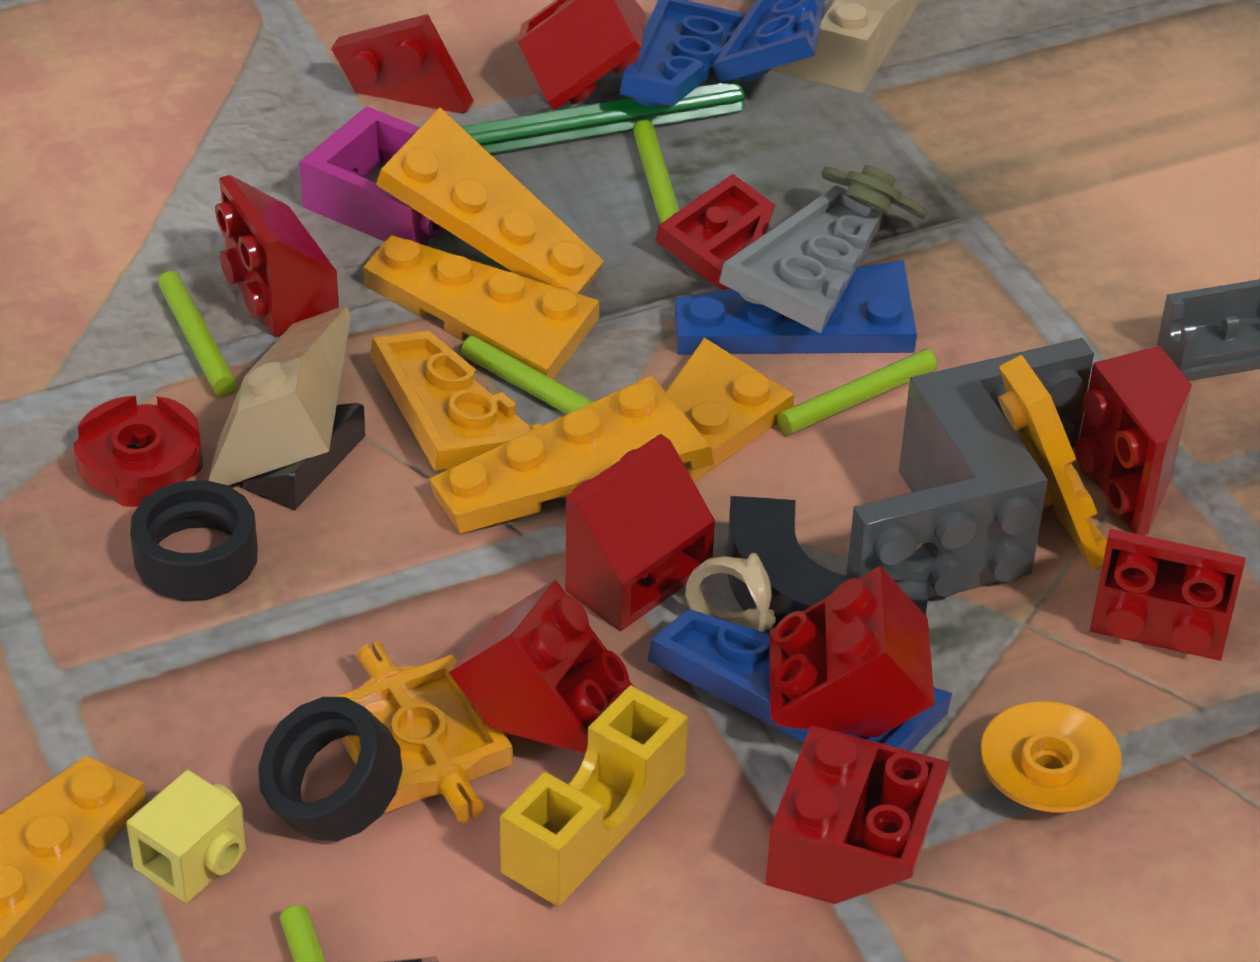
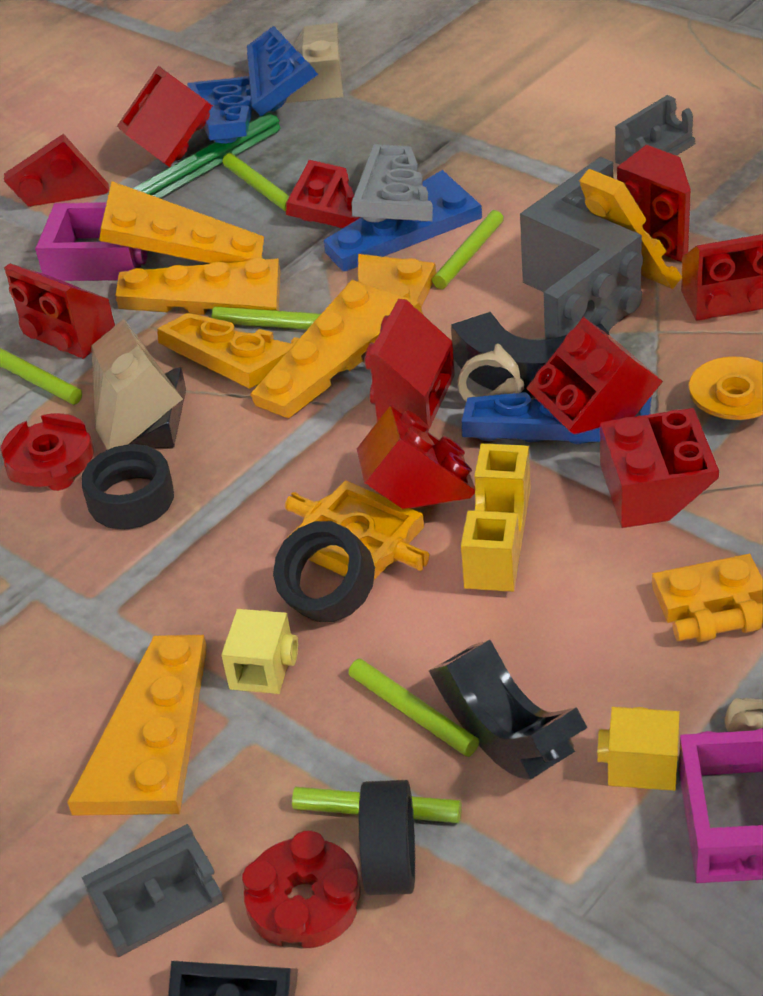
camera: 20 degrees left, 0 degrees up
olive plate [821,165,926,219] -> none

